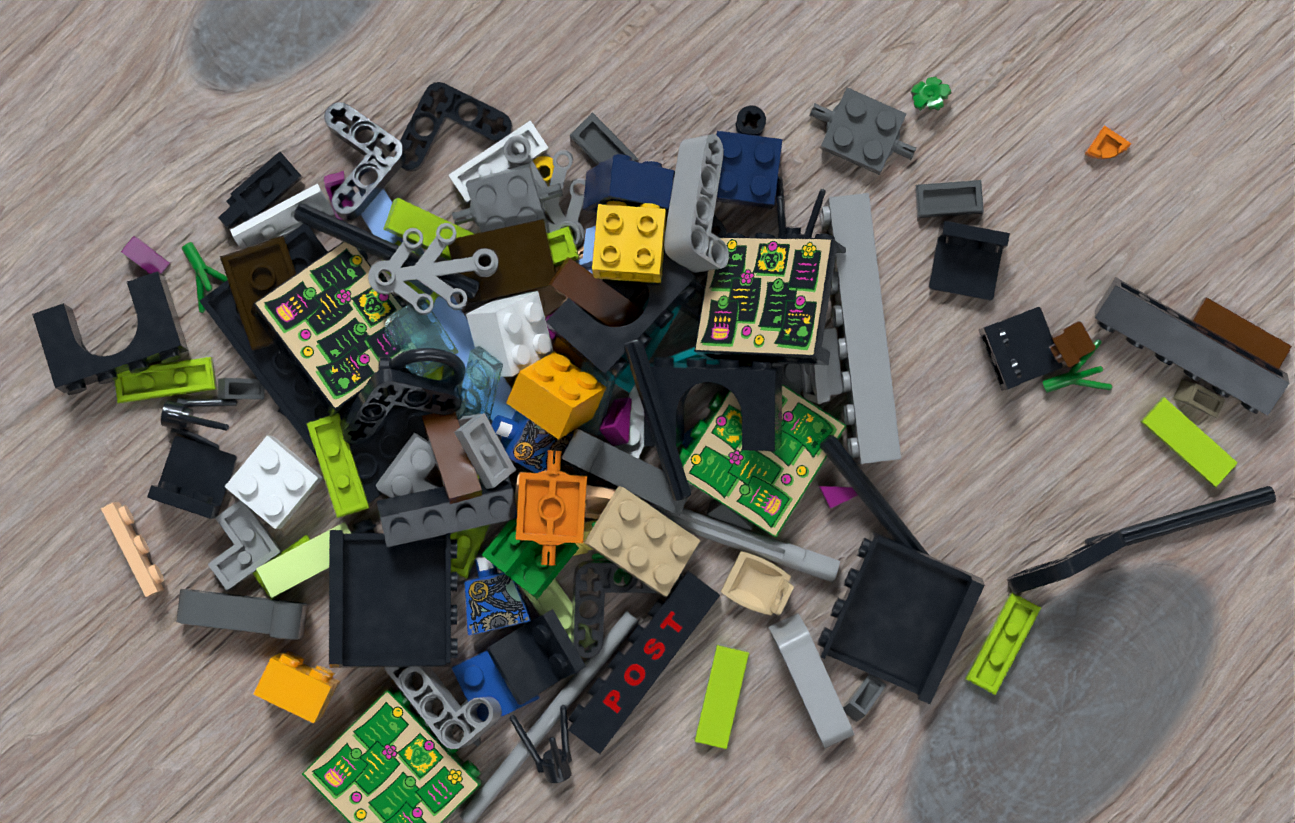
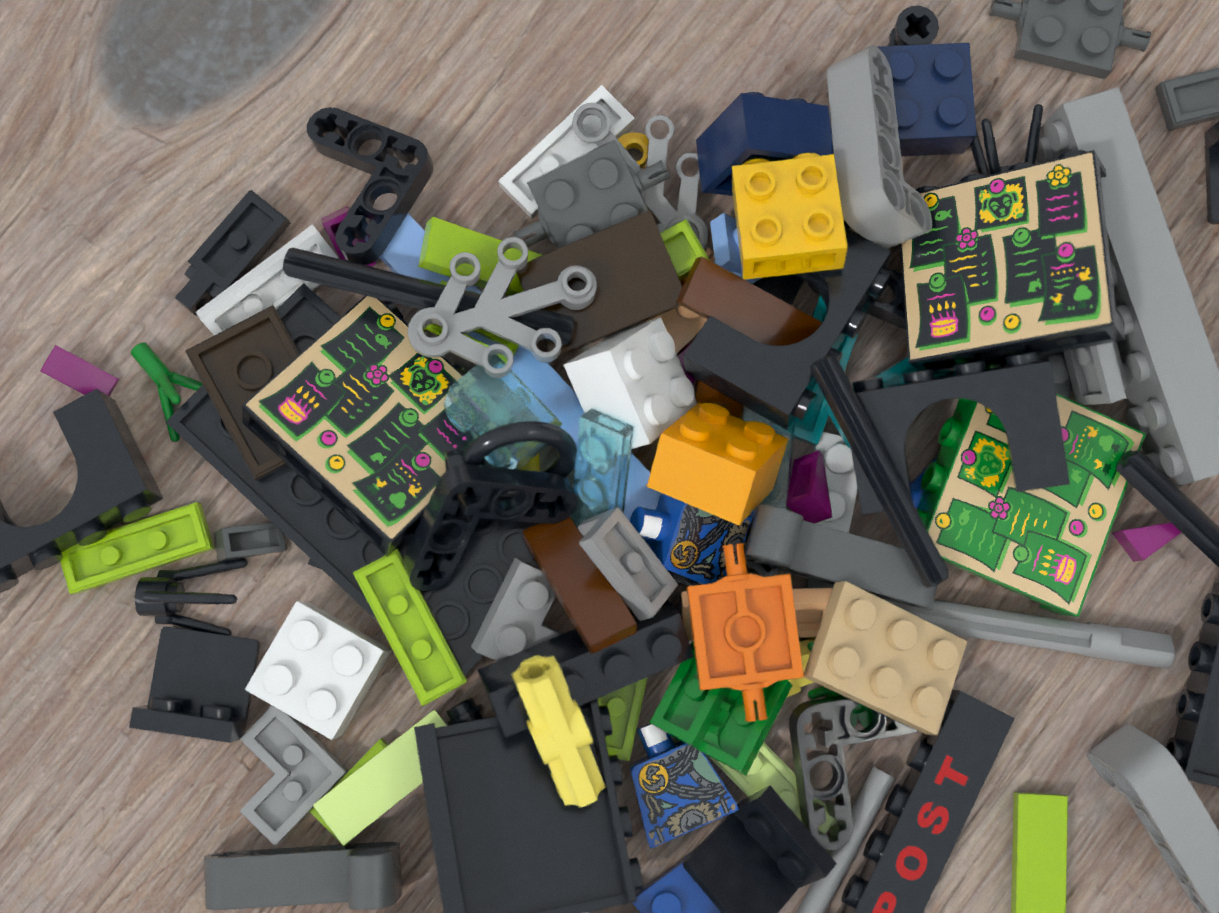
camera: 10 degrees left, 5 degrees down
light nougat plate [101,502,164,597] -> none
black beam [394,82,513,172] -> none
dark grey tile [569,112,639,165] -> none
dark grey piece [706,499,753,530] -> none
tan piece [720,551,794,616] -> none
none -> light yellow piece [512,655,606,807]

